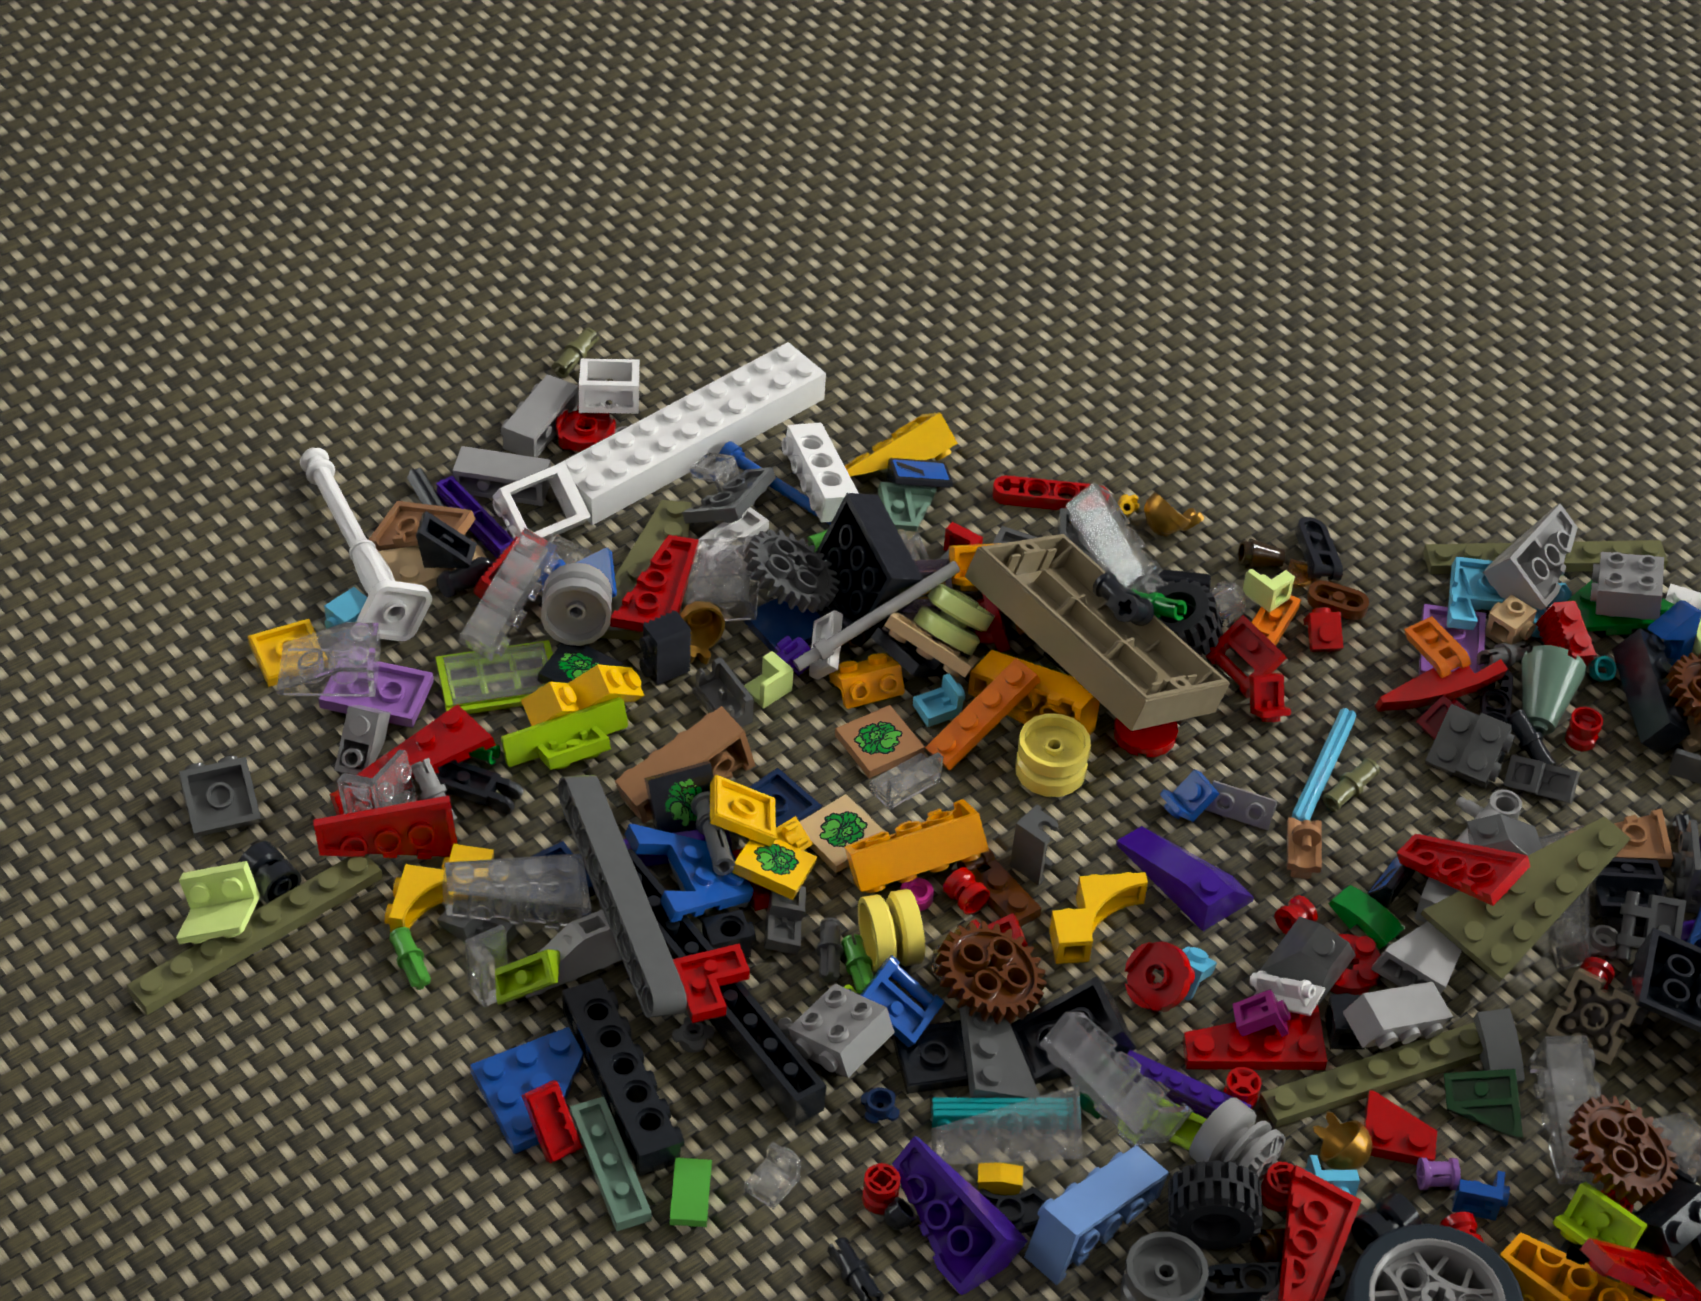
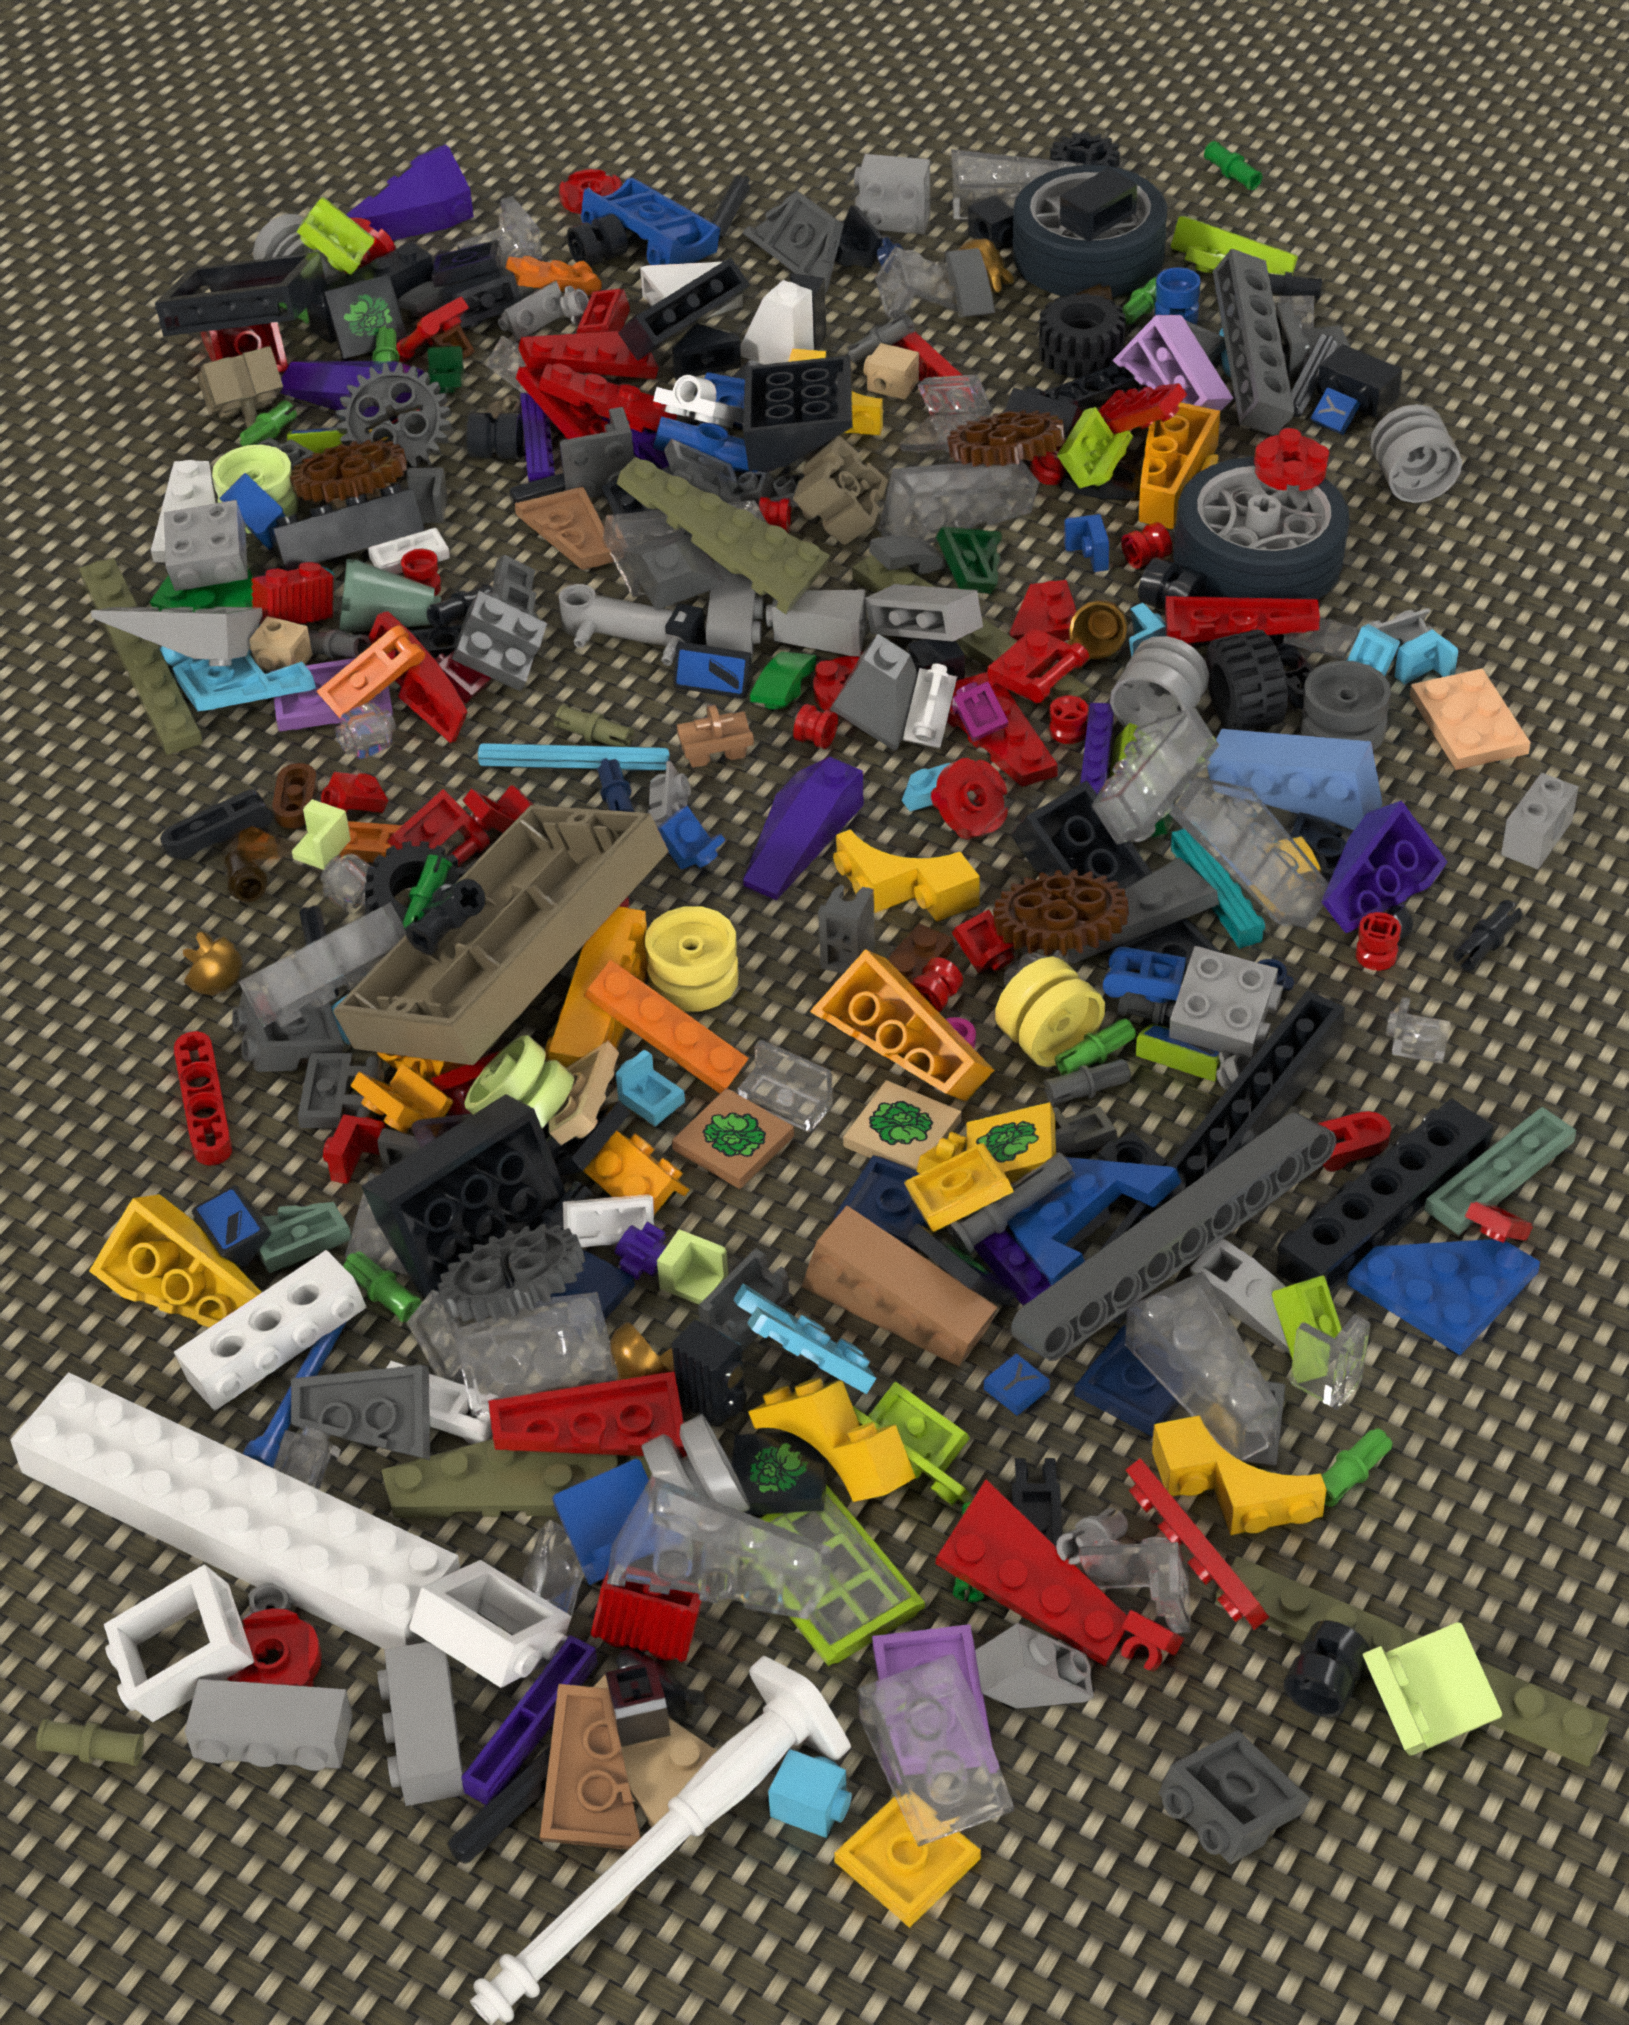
camera: 105 degrees left, 0 degrees up
bright green slope [670,1158,712,1227] -> none
red plate [673,944,750,1023] -> none
light grey bar [793,561,960,671] -> none
yellow arm [1116,494,1139,520] -> none
red wing [1396,834,1530,906] -> none
medium lavender bush [1416,1158,1461,1190] -> none
none -> clear head [335,702,396,759]
none -> white plate [368,528,450,574]
none -> dark blue axle [597,758,635,812]
none -> medium azure wing [733,1284,877,1394]
none -> red plate [988,627,1089,703]
none -> red plate [1318,1111,1392,1172]

